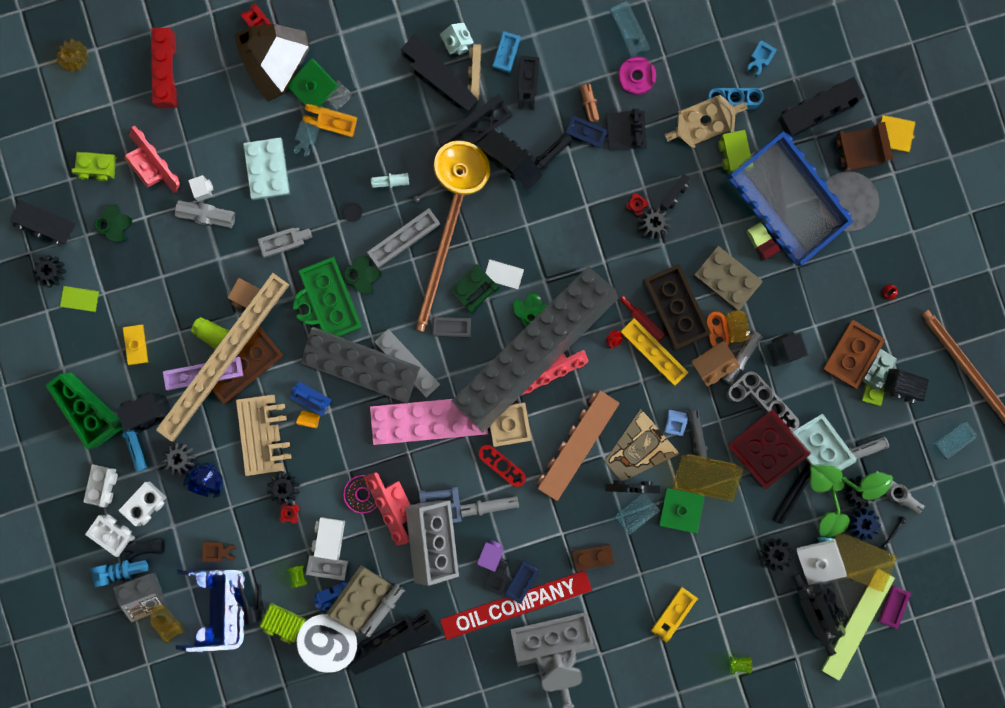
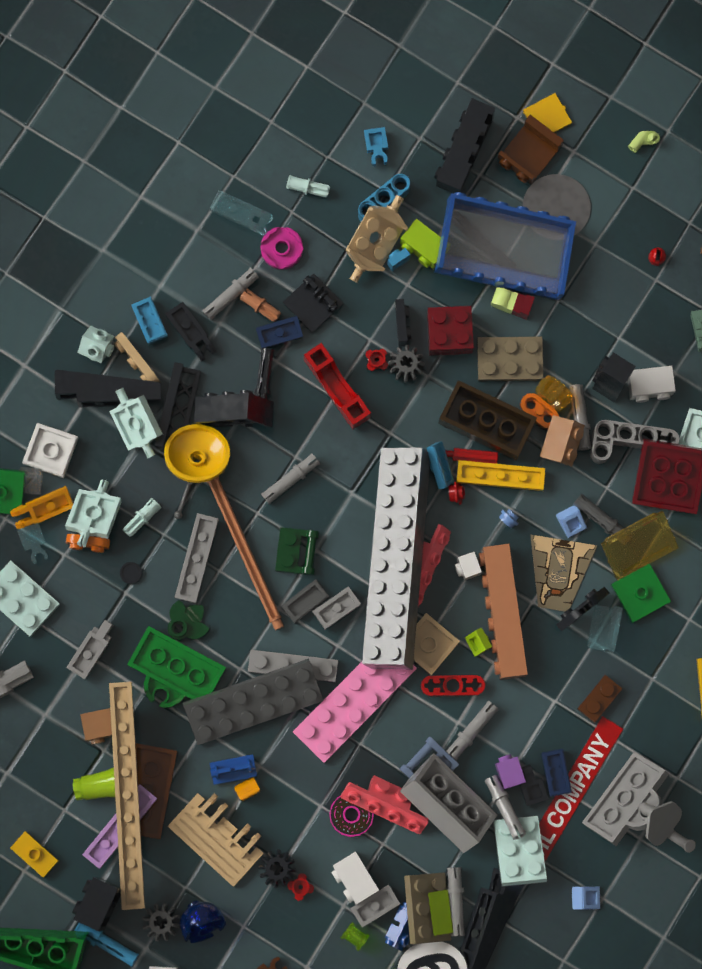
camera: 45 degrees left, 5 degrees down
white sticker [486,260,524,289] -> none
green plate [513,292,548,327] -> none
dark orange plate [822,320,886,389] -> none
none -> white plate [22,423,79,478]
none -> light aqua plate [65,480,121,547]
none -> orange plate [66,534,110,553]
none -> light aqua plate [109,388,162,459]
none -> light grey pin [202,268,259,320]
none -> light grey pin [261,453,320,505]
none -> light aqua axle [286,175,330,197]
none -> red arch [304,343,371,430]
none -> light grey plate [312,586,361,630]
none -> dark azure plate [387,248,410,271]
none -> dark red brick [427,306,474,356]
none -> dark azure plate [427,441,454,489]
none -> lime sticker [428,890,453,936]
none -> white plate [455,552,482,581]
none -> lime plate [465,628,492,657]
none -> light grey pin [485,775,526,840]
none -> light aqua plate [493,816,547,886]
none -> medium blue plate [499,509,519,529]
none -> light blue slope [572,886,600,910]
none -> white brick [627,366,676,402]
none -> yellowish green arm [628,131,660,153]

